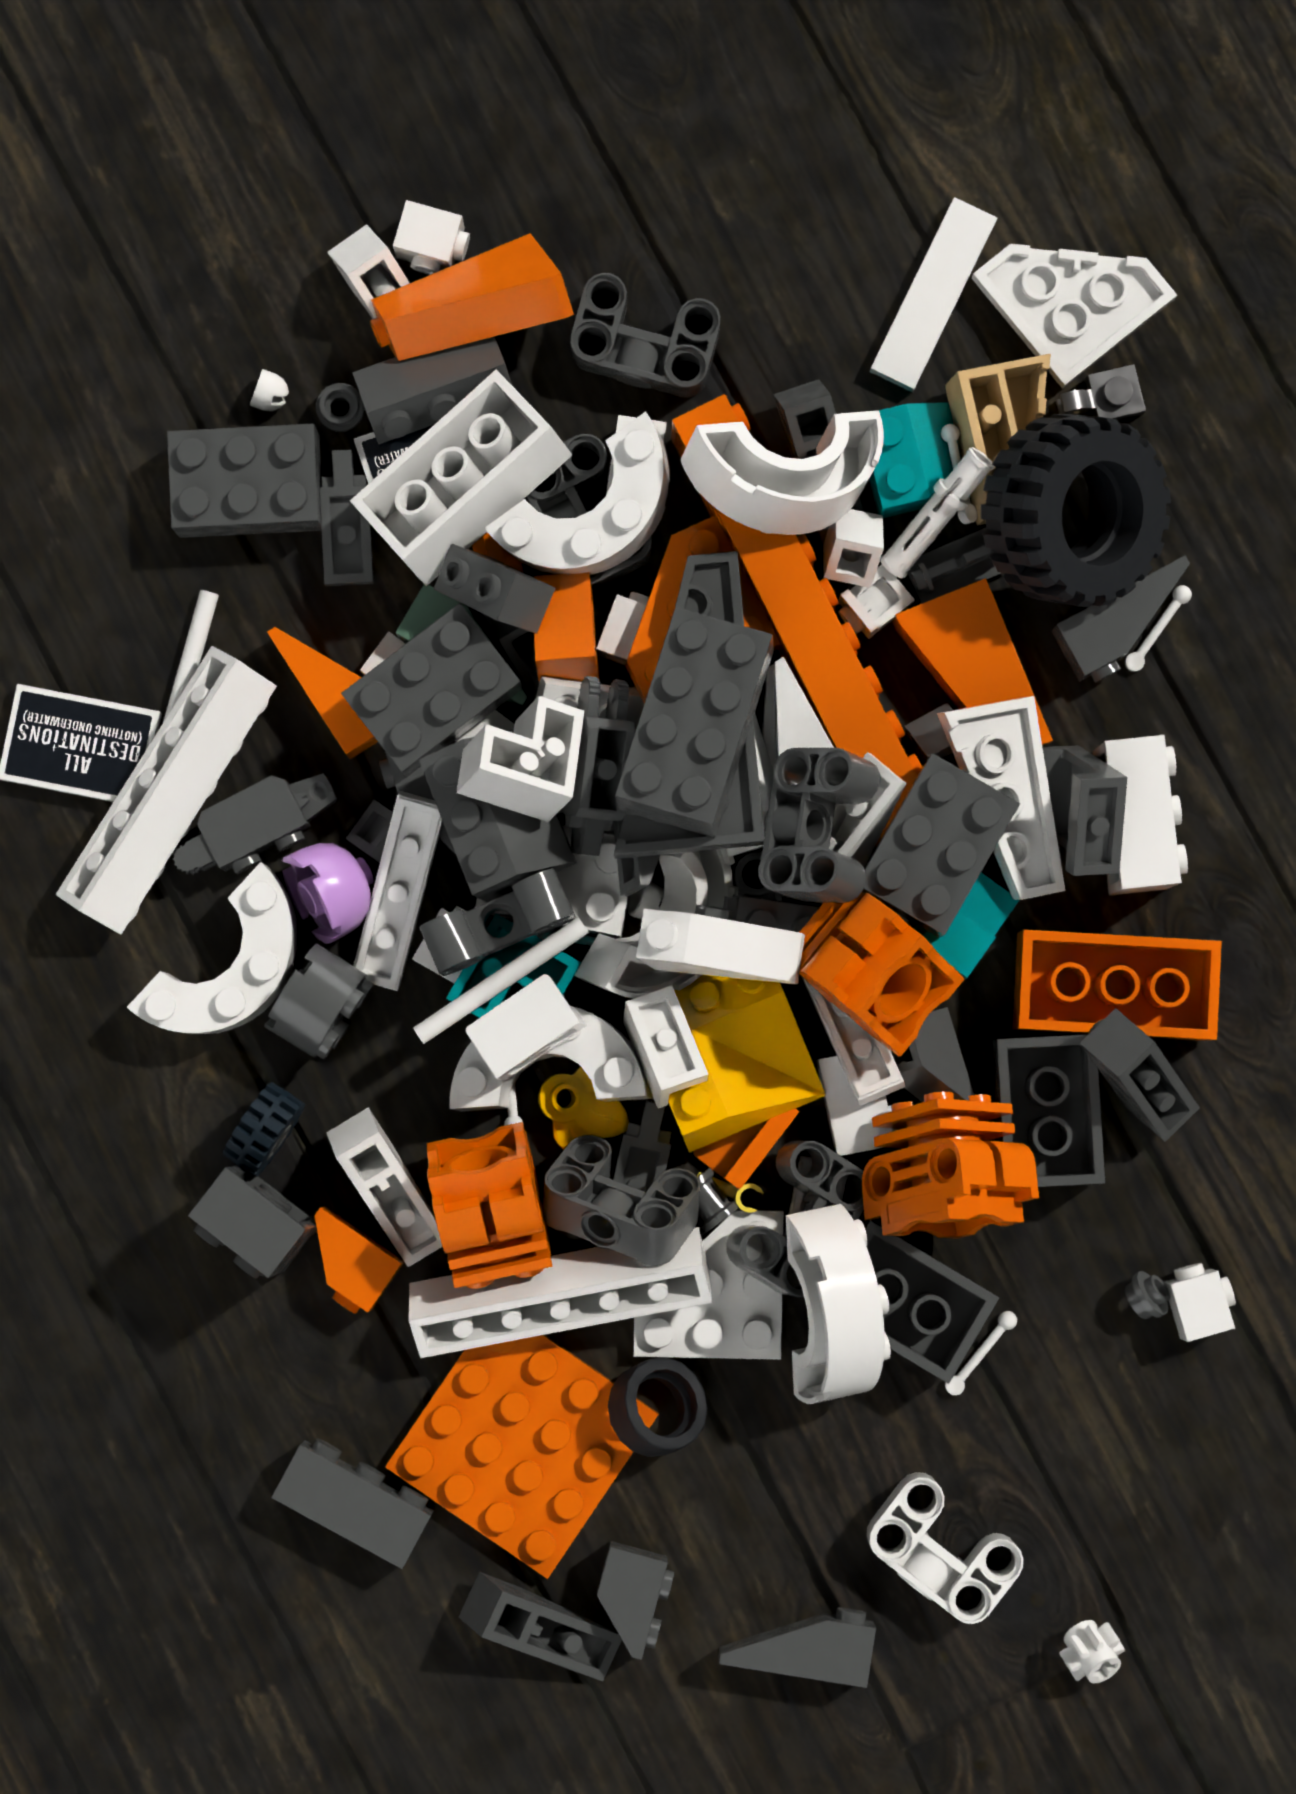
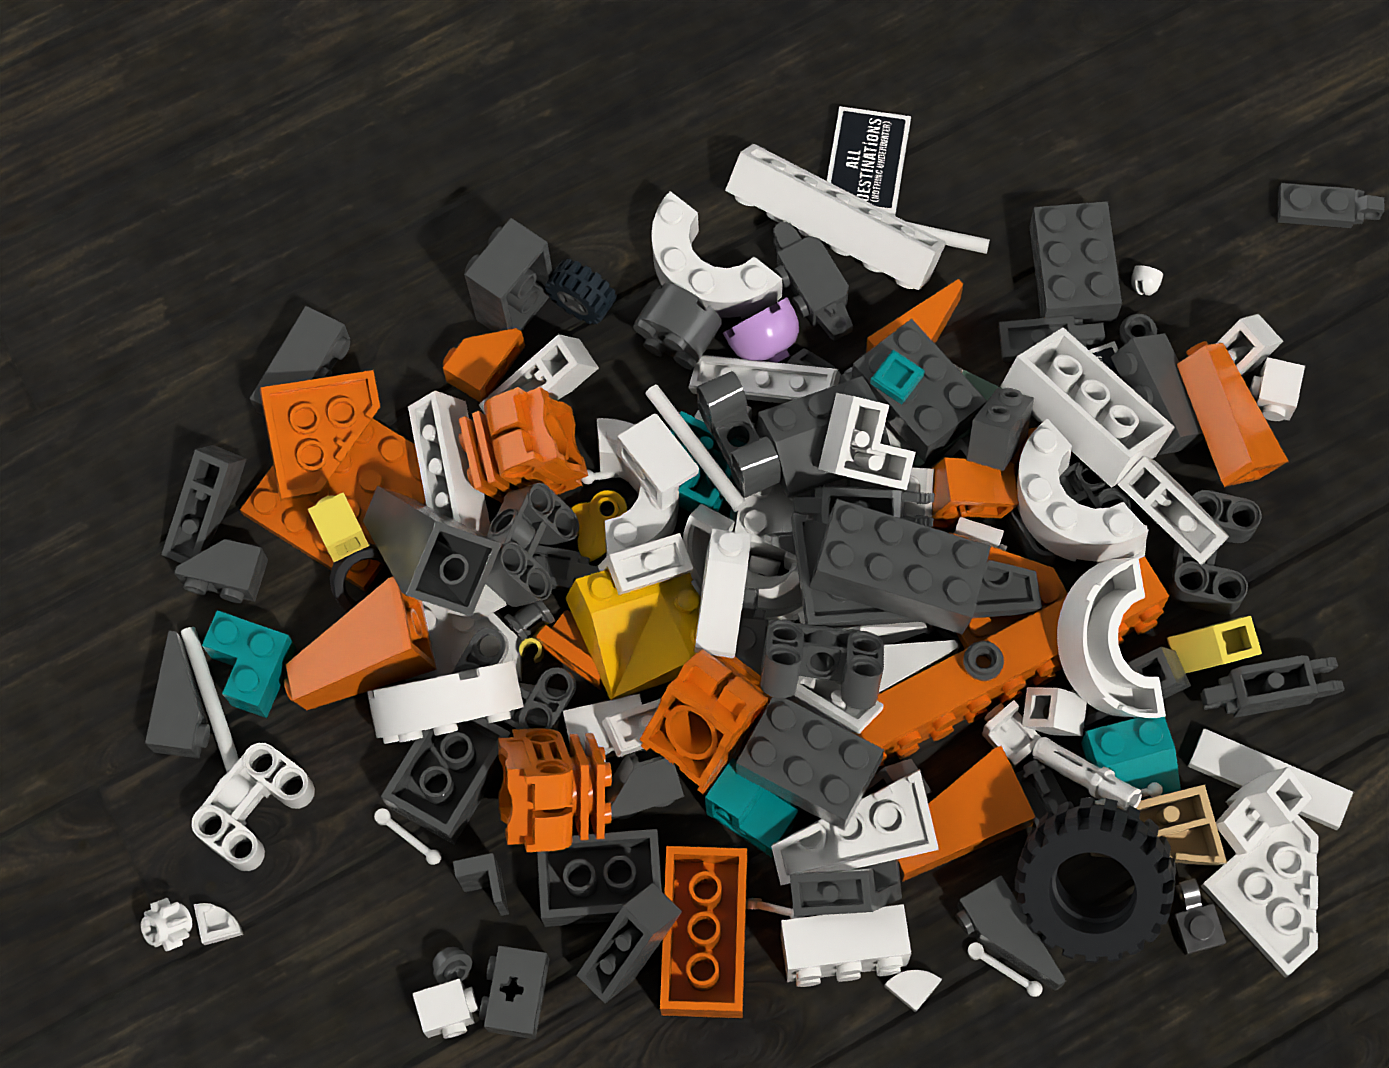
camera: 90 degrees right, 15 degrees down
none -> white bar [181,627,239,773]
none -> white tile [194,903,243,945]
none -> teal brick [202,610,296,718]
none -> orange plate [260,370,380,501]
none -> orange slope [284,577,437,710]
none -> light yellow slope [308,492,369,562]
none -> dark grey slope [363,486,502,617]
none -> dark grey panel [453,853,509,916]
none -> dark grey brick [479,946,550,1039]
none -> hinge [746,898,805,919]
none -> teal tile [870,350,925,405]
none -> white tile [884,970,942,1013]
none -> dark grey plate [963,641,1004,681]
none -> white slope [1117,456,1229,565]
none -> light yellow slope [1167,616,1262,673]
none -> dark grey hinge [1200,655,1344,718]
none -> white brick [1216,767,1312,855]
none -> dark grey hinge [1278,183,1384,228]

